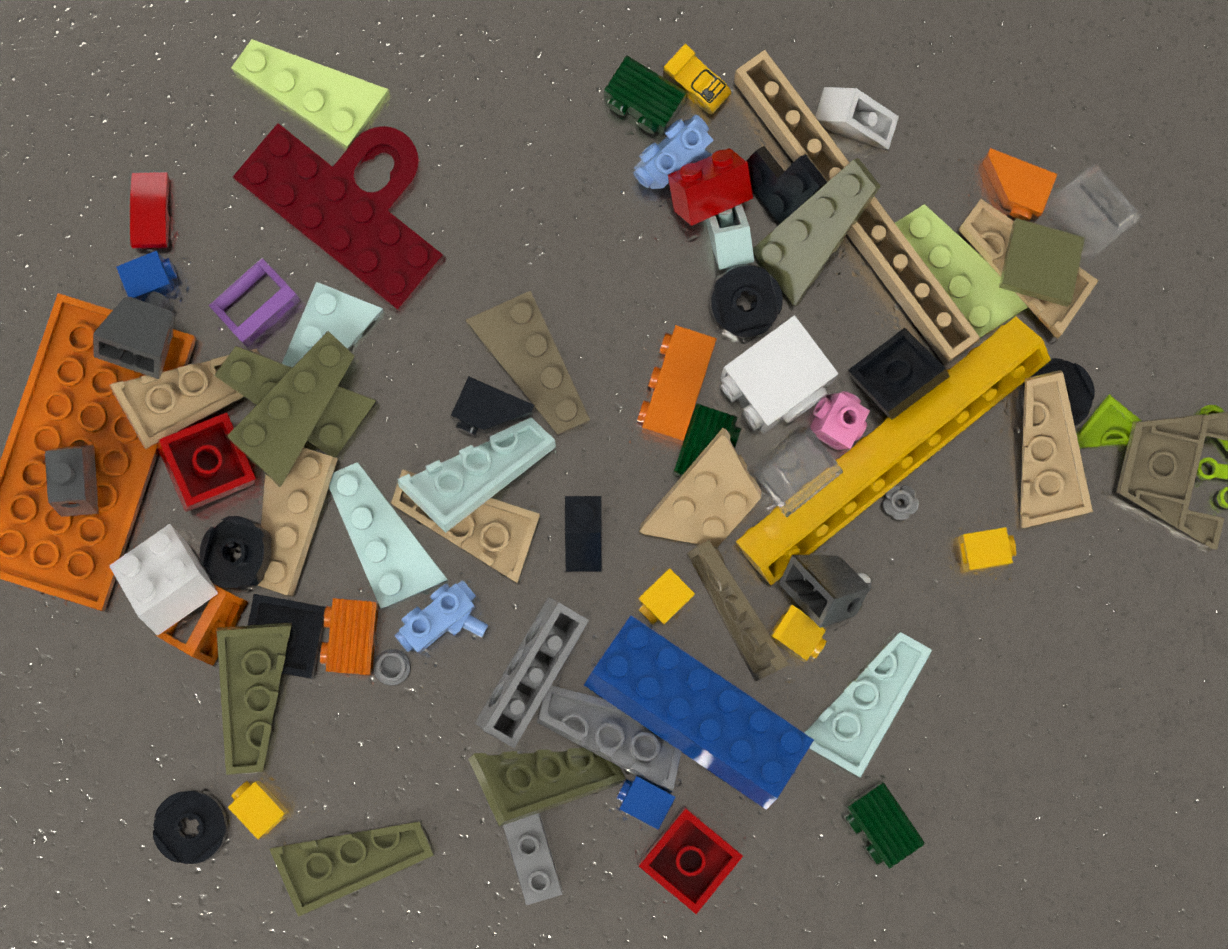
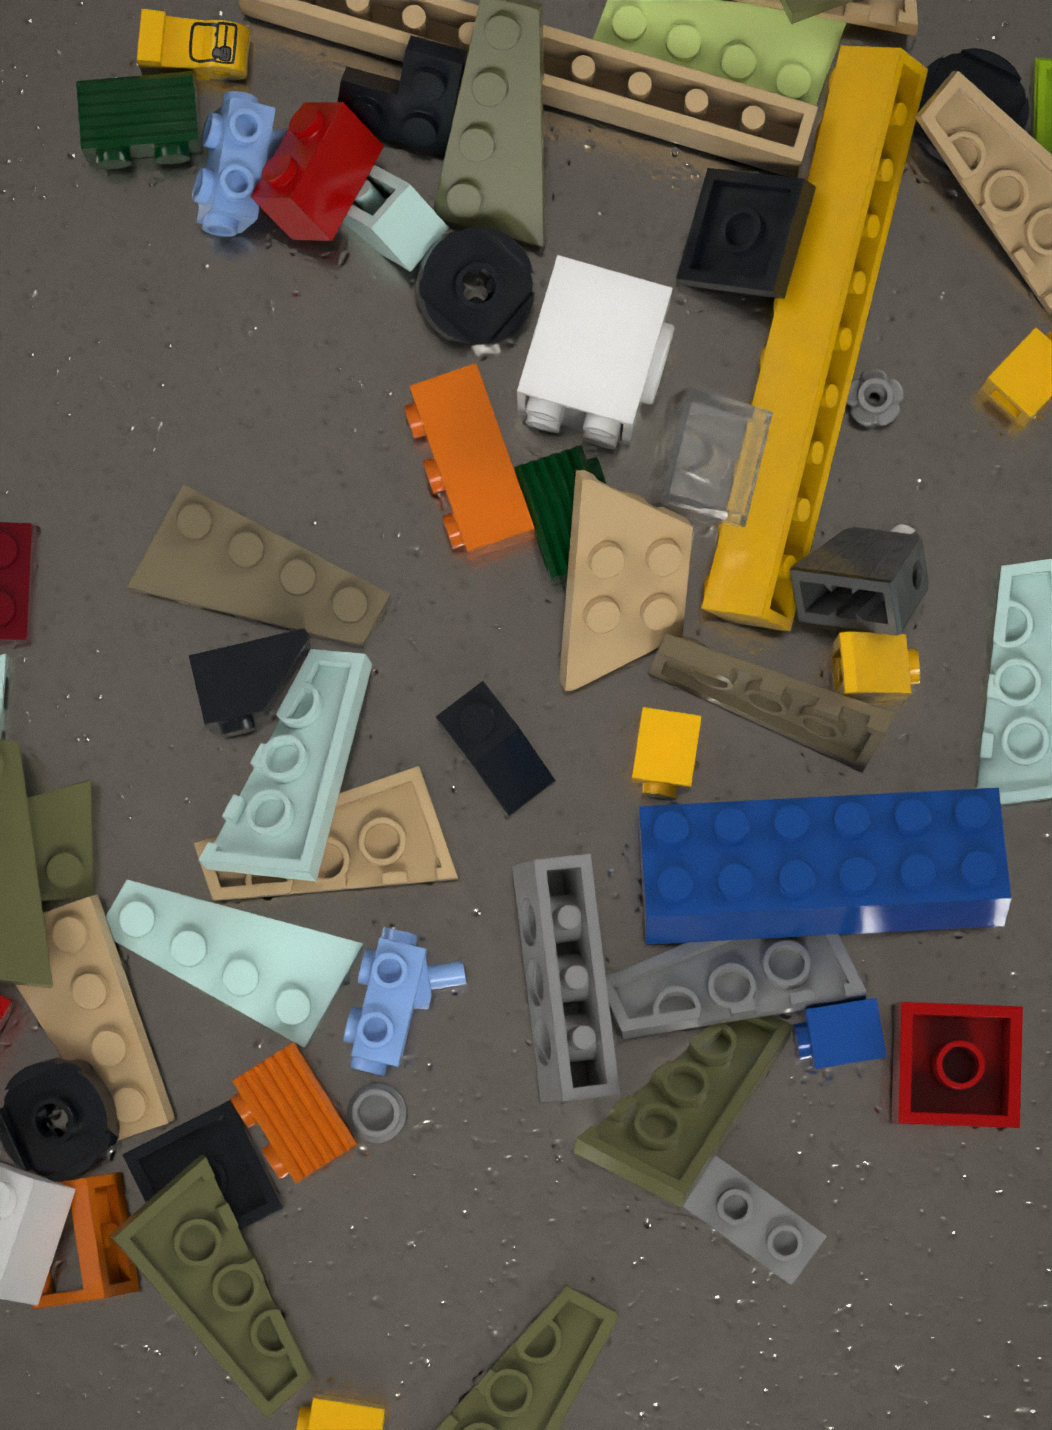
camera: 35 degrees left, 0 degrees up
bright pink brick [808,391,870,450] -> none

